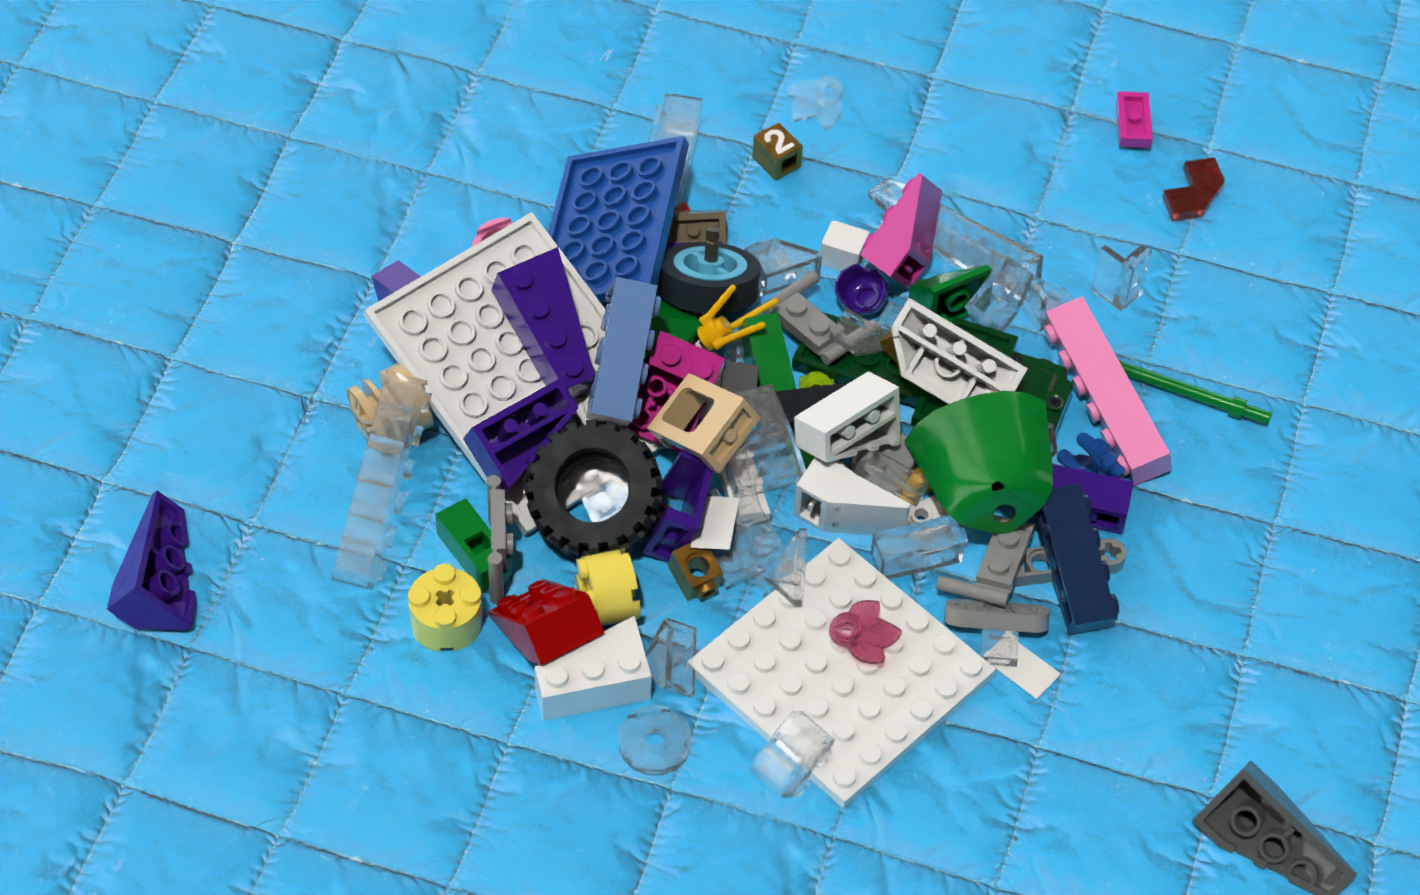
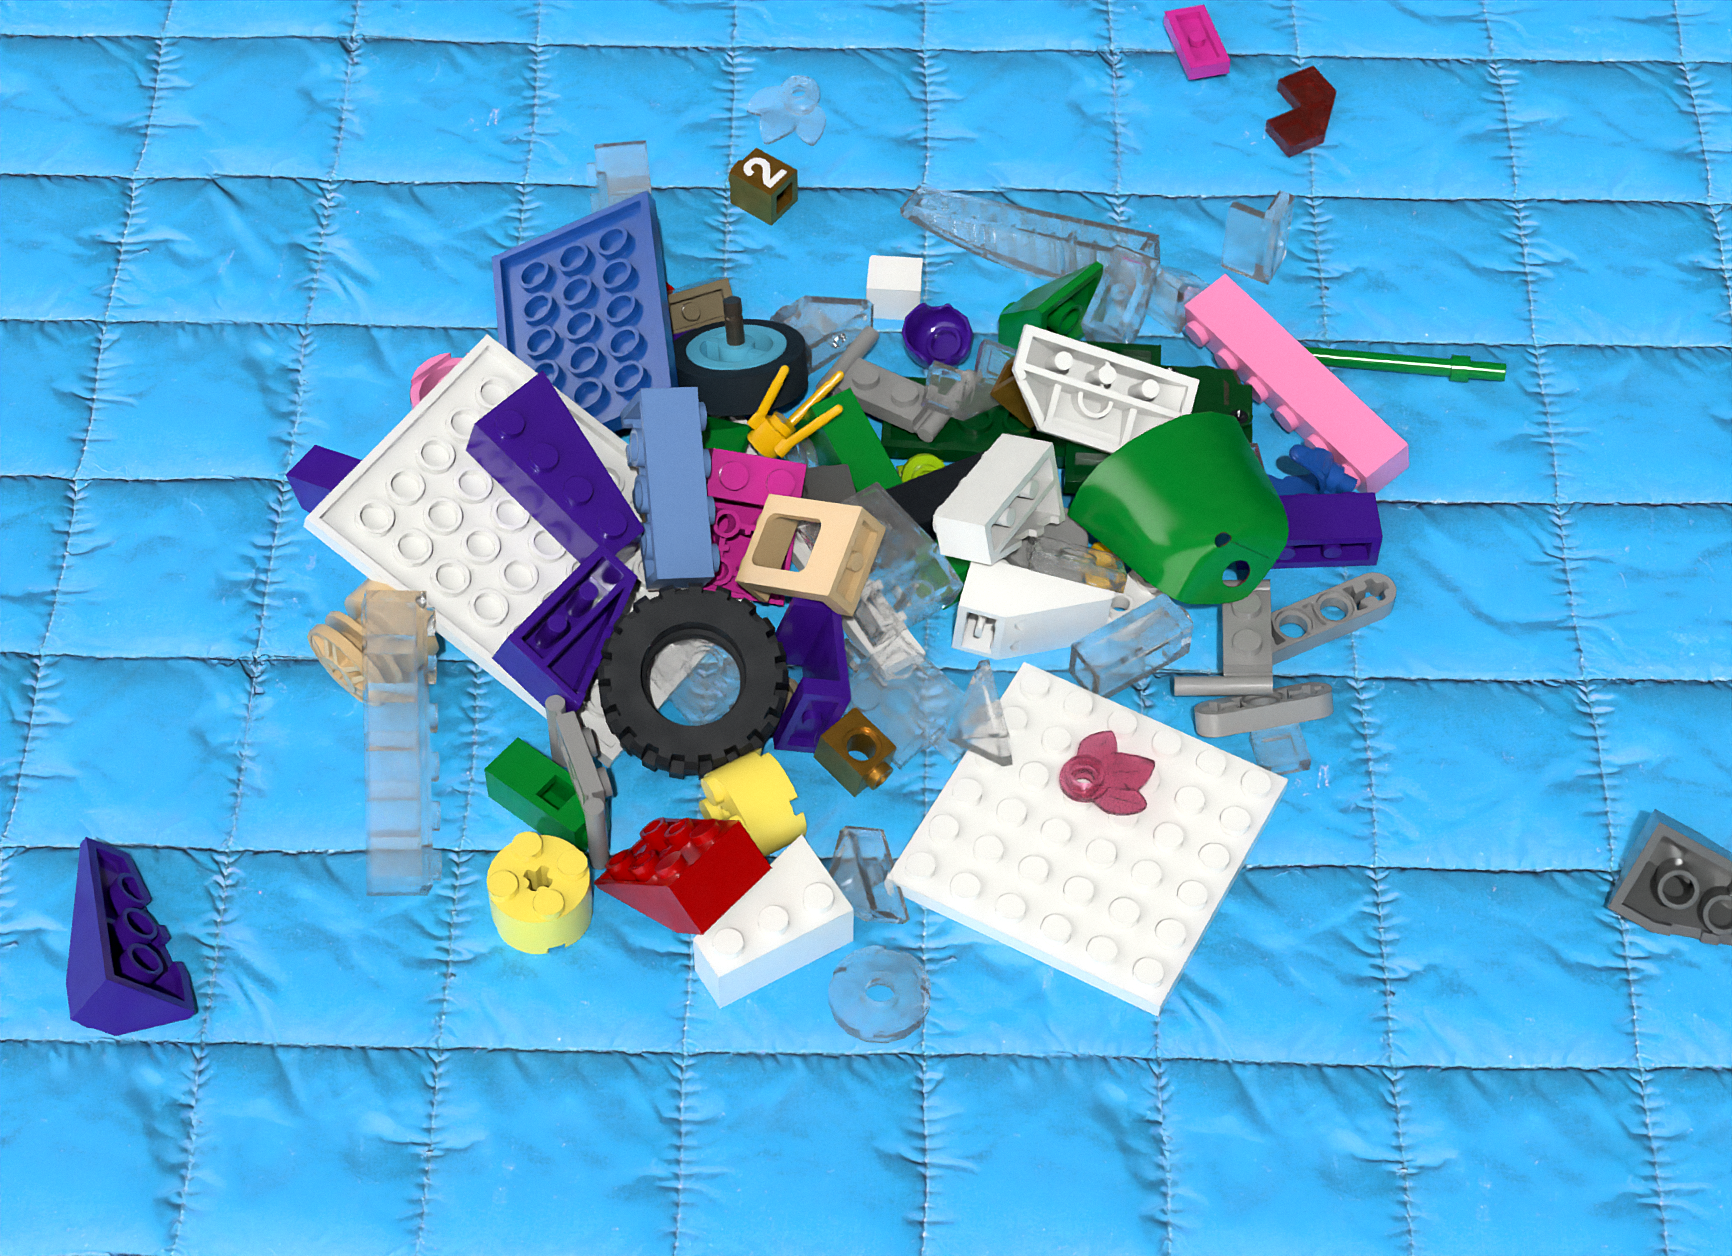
camera: 15 degrees left, 0 degrees up
white sticker [690,496,740,550] -> none
clear brick [749,710,835,798] -> none
dark pink slope [860,173,942,289] -> none
white sticker [983,634,1061,699] -> none
dark blue brick [1035,483,1119,636] -> none

